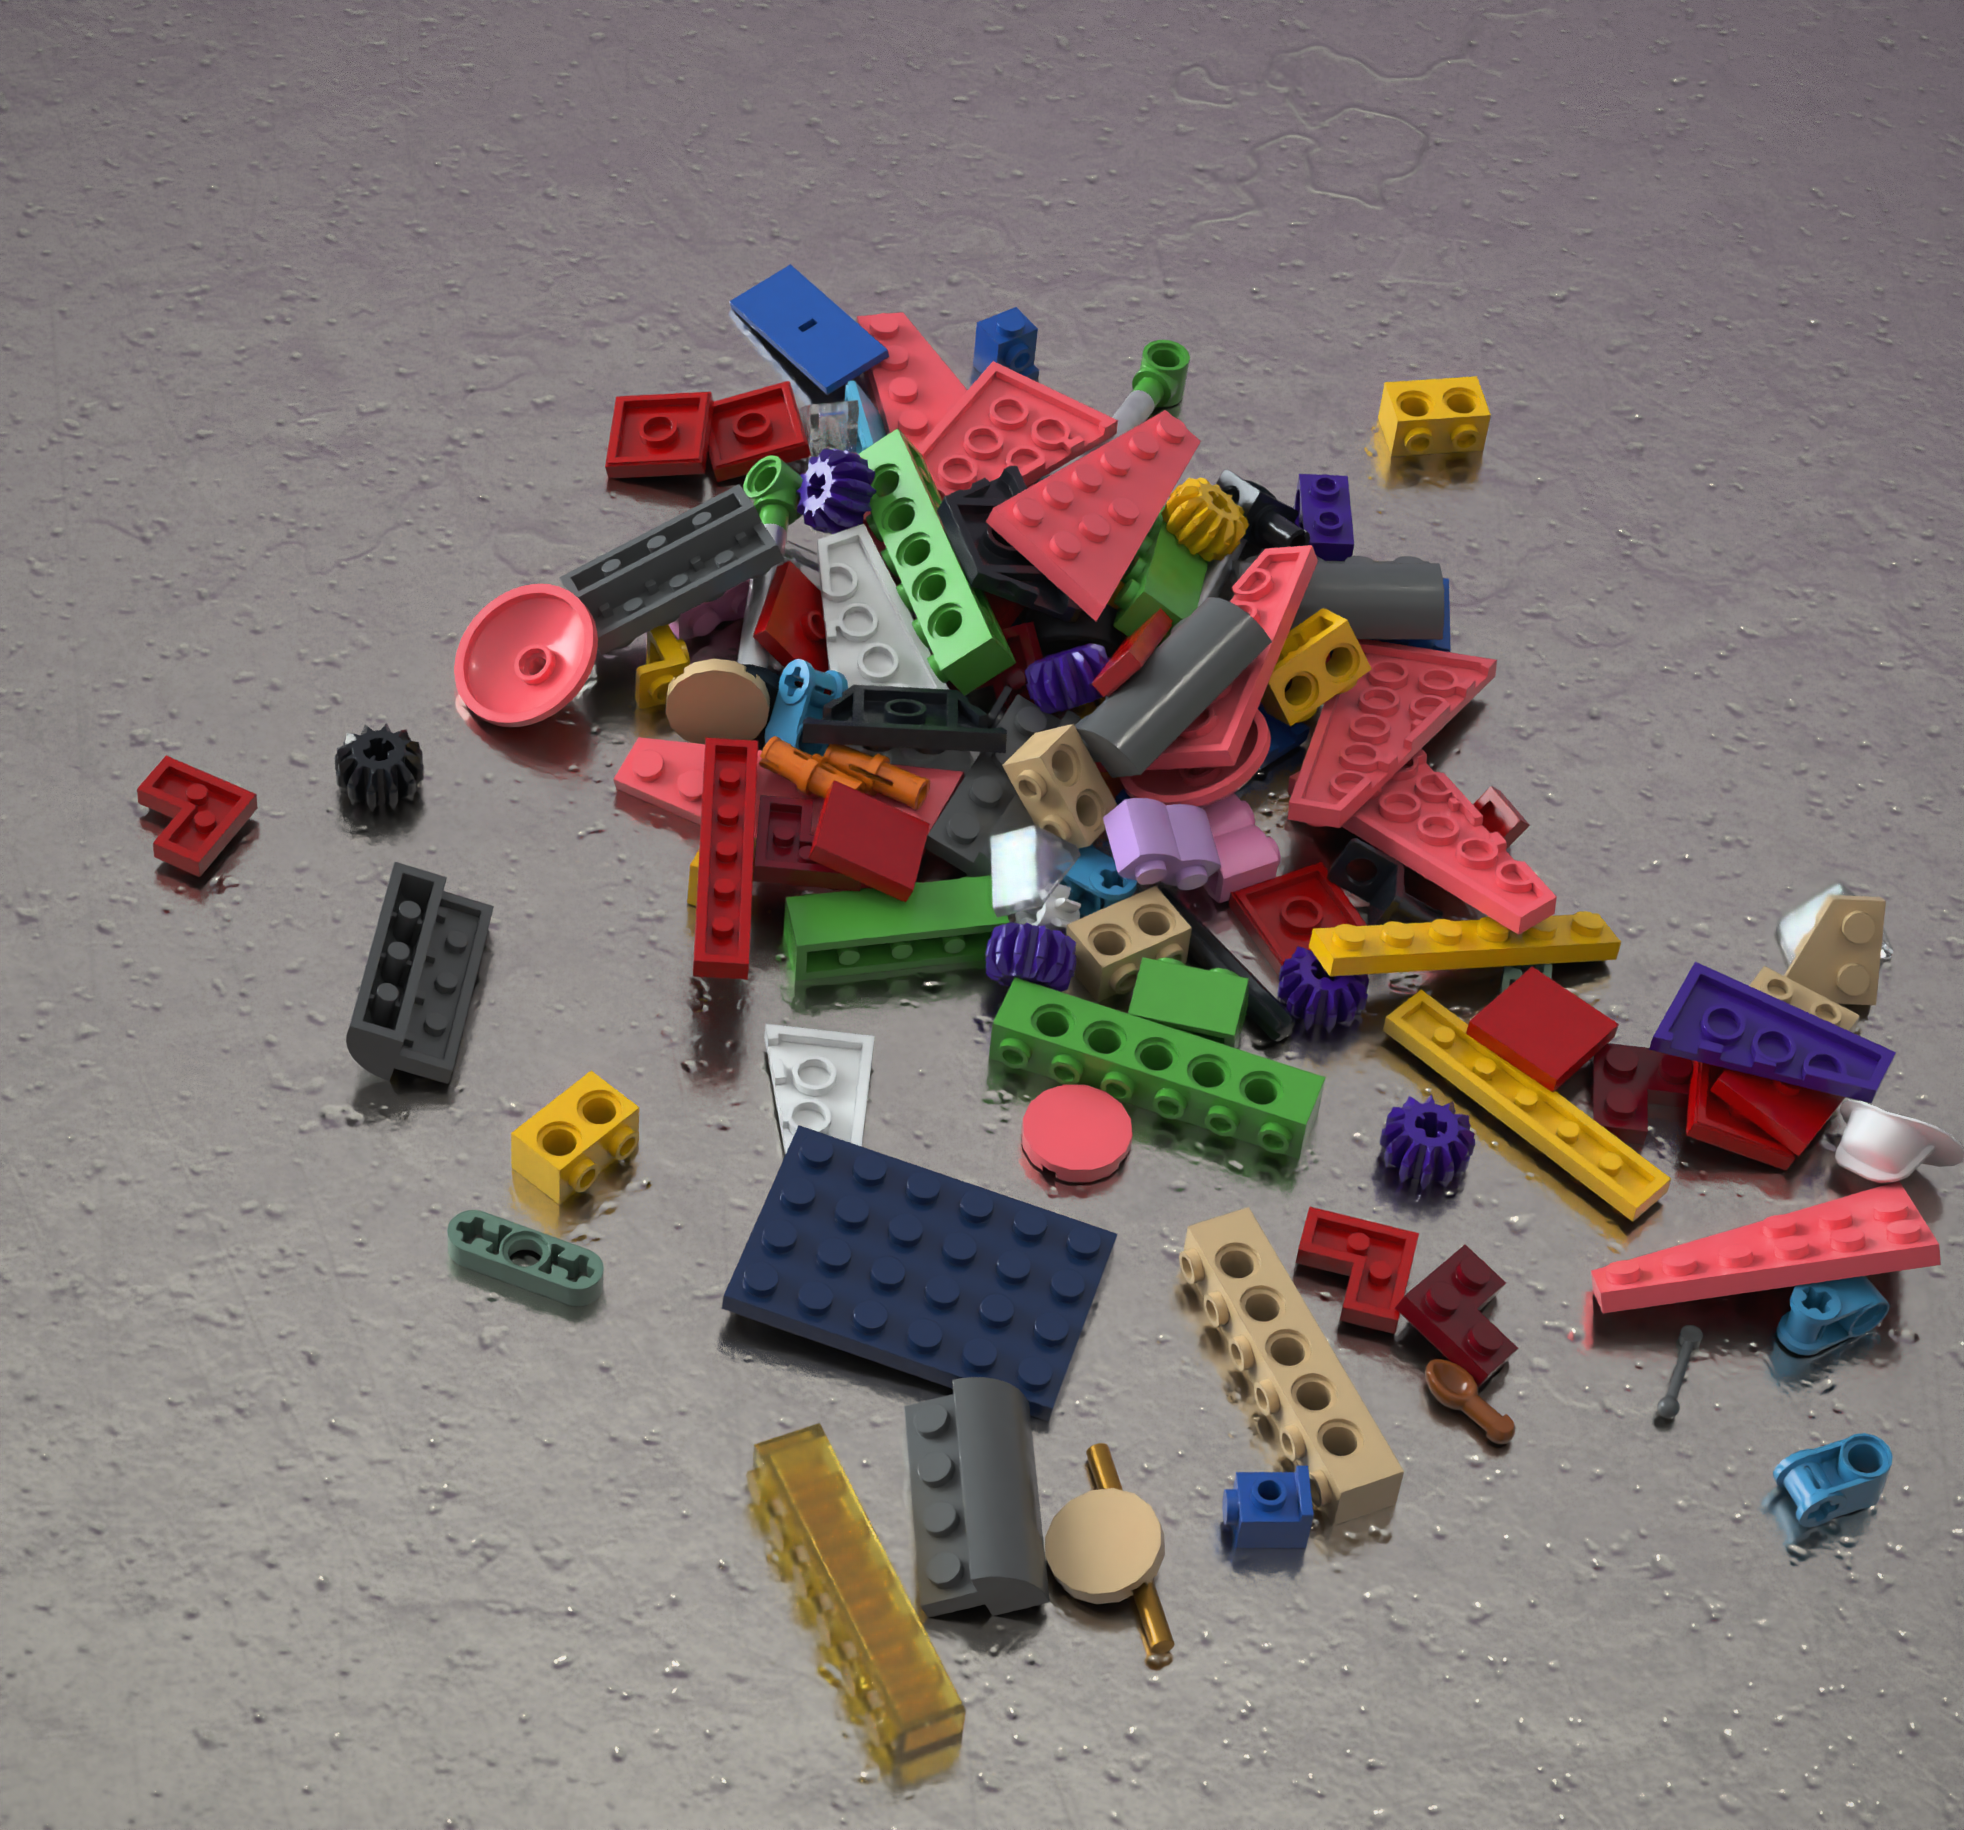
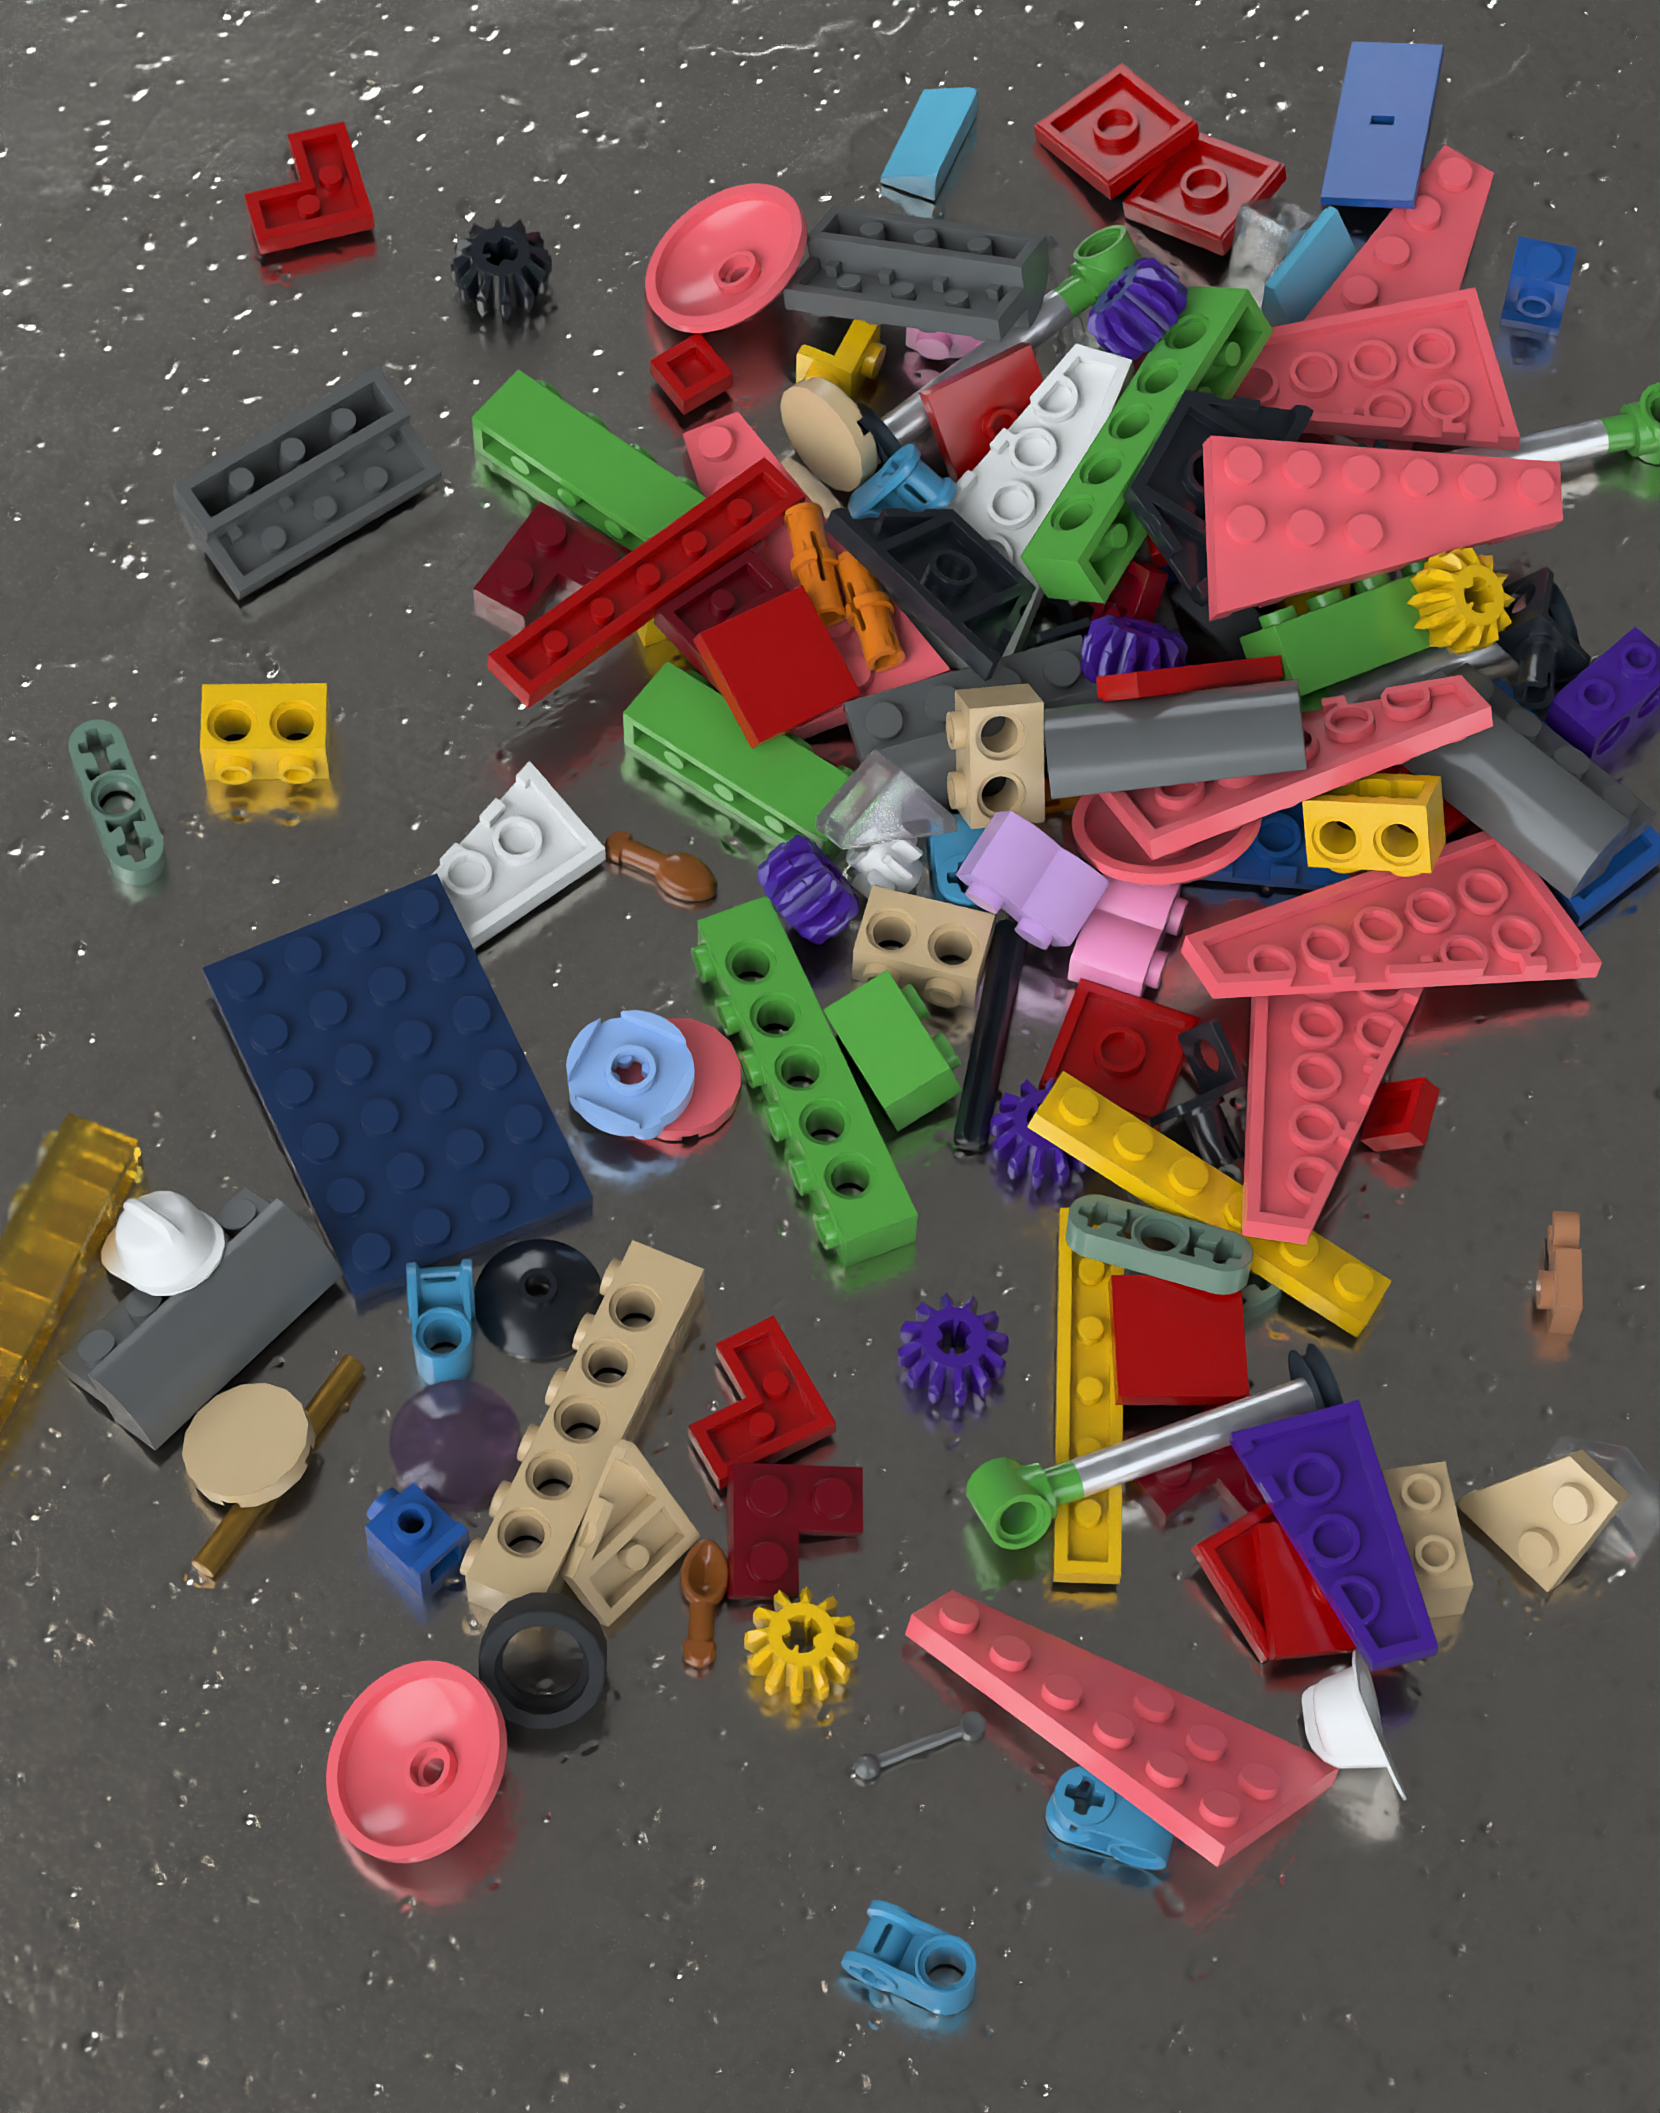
camera: 50 degrees right, 15 degrees up
none -> white piece [101,1191,226,1296]
none -> coral dish [326,1661,507,1863]
none -> clear purple dish [389,1380,522,1507]
none -> dark azure piece [406,1258,475,1389]
none -> bright green brick [472,369,707,551]
none -> dark red plate [473,501,632,629]
none -> black dish [474,1239,604,1361]
none -> black tyre [479,1592,607,1729]
none -> tan wing [560,1439,702,1627]
none -> light blue plate [566,1010,695,1140]
none -> dark orange piece [604,831,718,902]
none -> red plate [650,333,733,415]
none -> yellow gear [744,1586,859,1705]
none -> medium azure slope [880,87,979,201]
none -> piece [966,1343,1343,1550]
none -> sand green beam [1066,1194,1253,1295]
none -> nougat plate [1536,1211,1583,1335]

